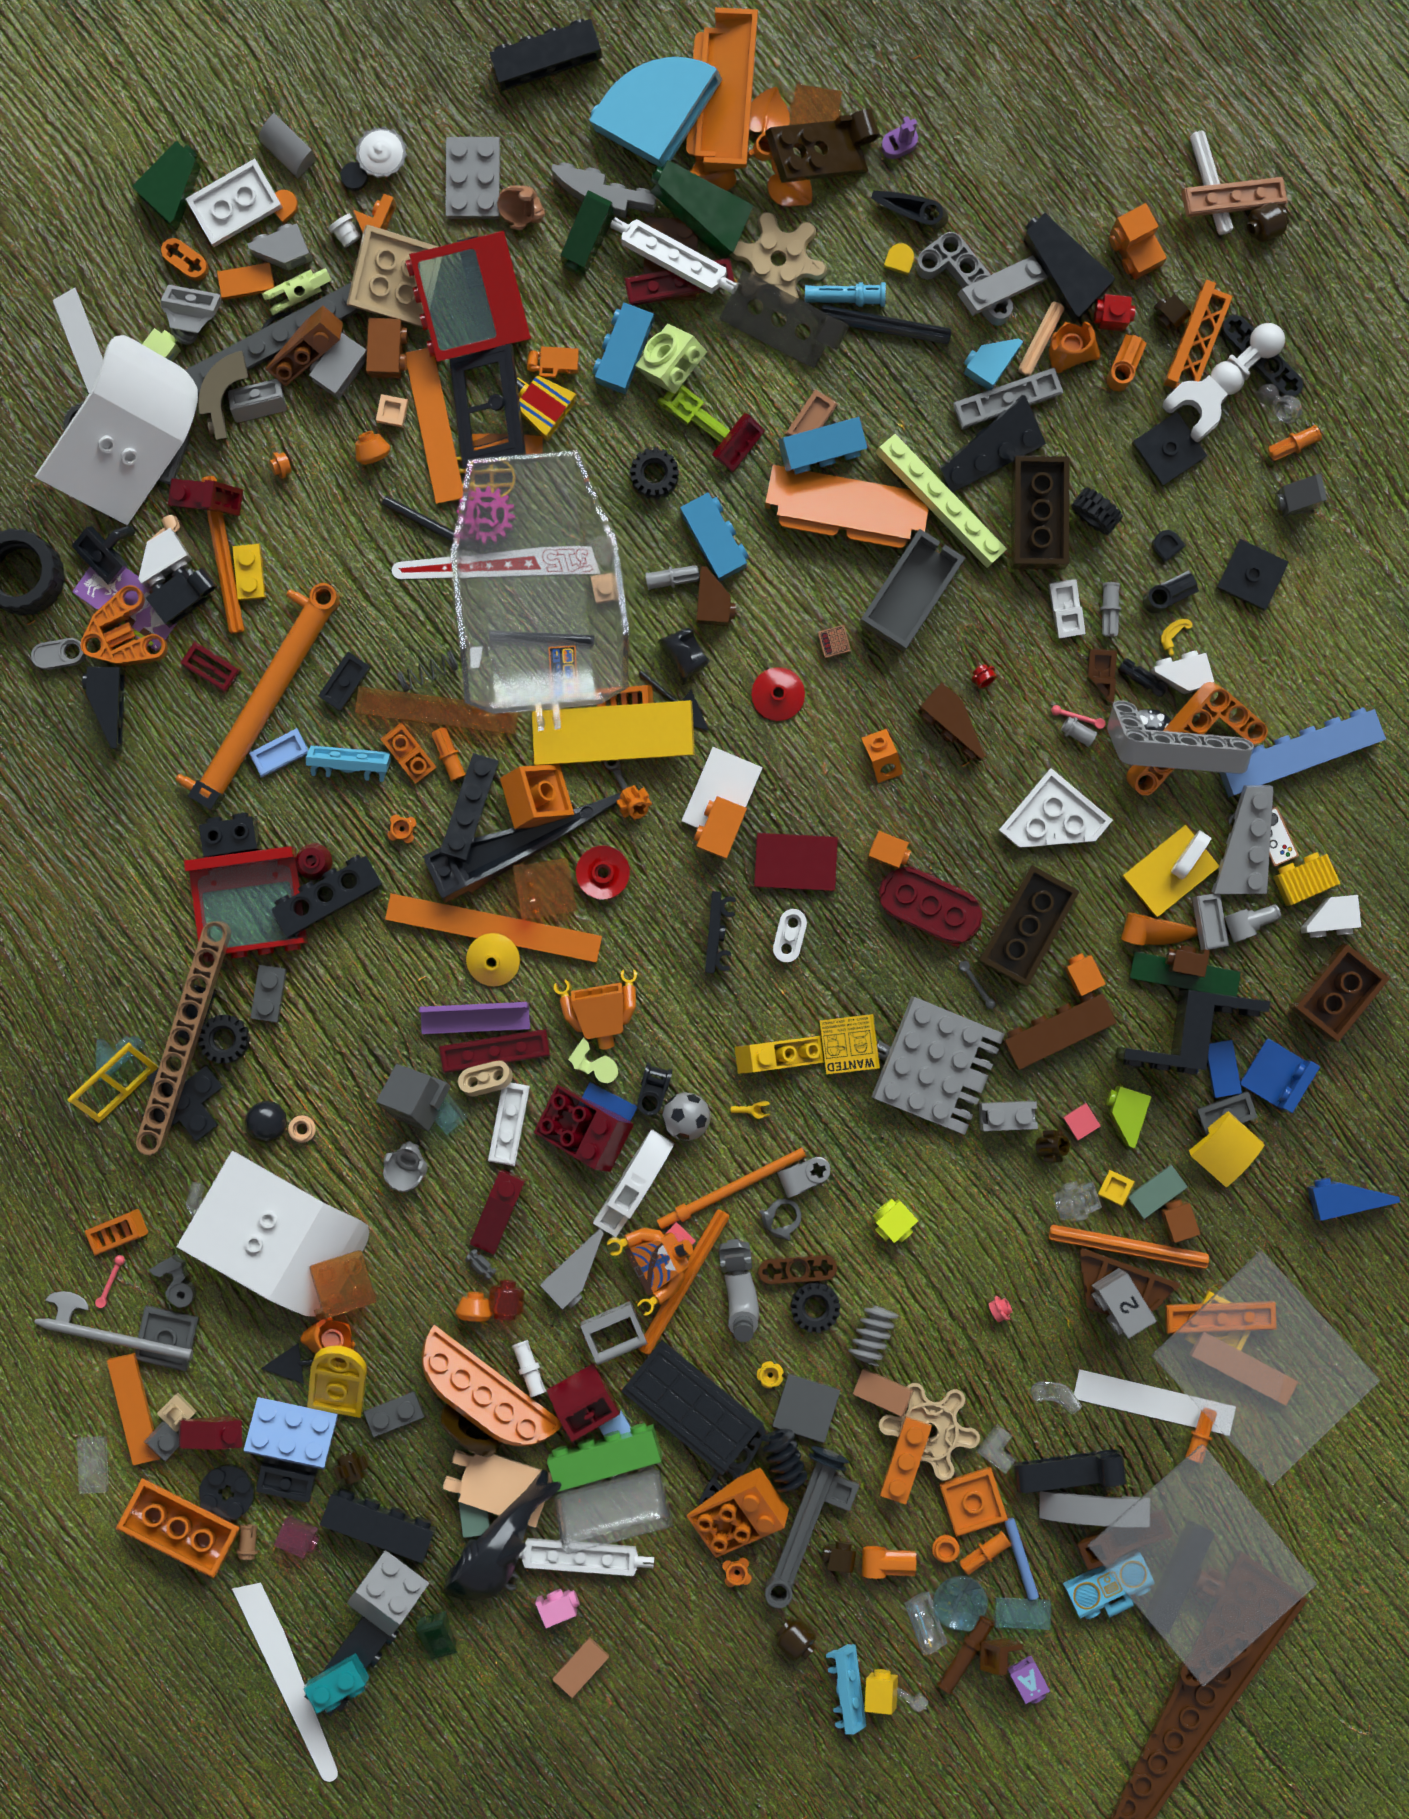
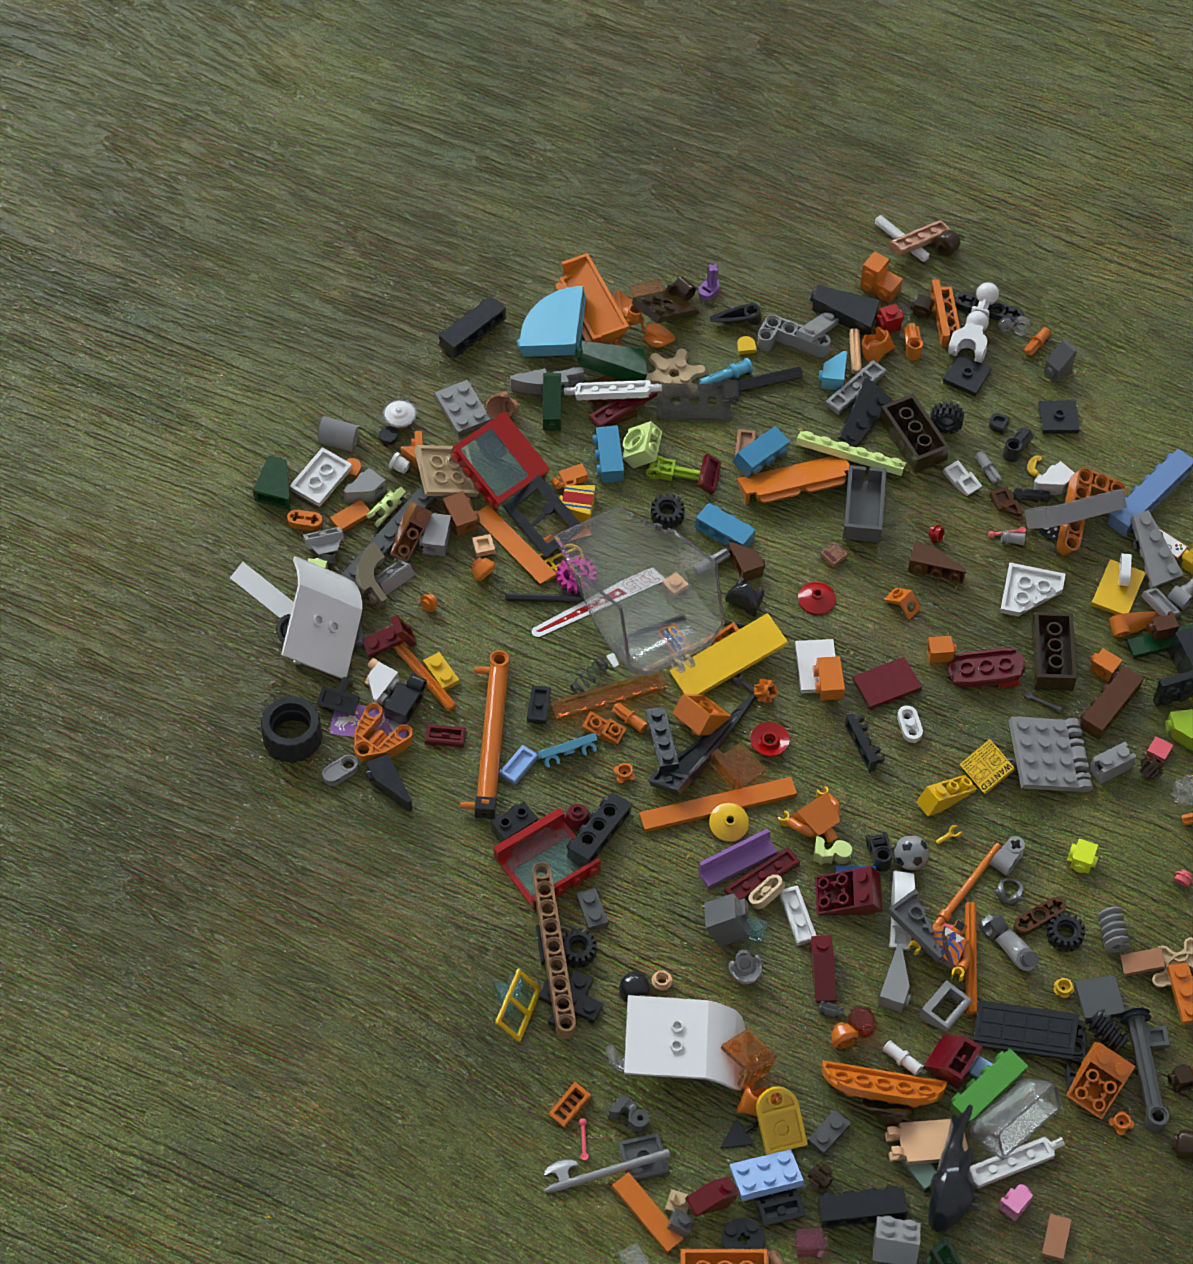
camera: 30 degrees left, 30 degrees down
none -> dark grey wing [887,889,942,962]

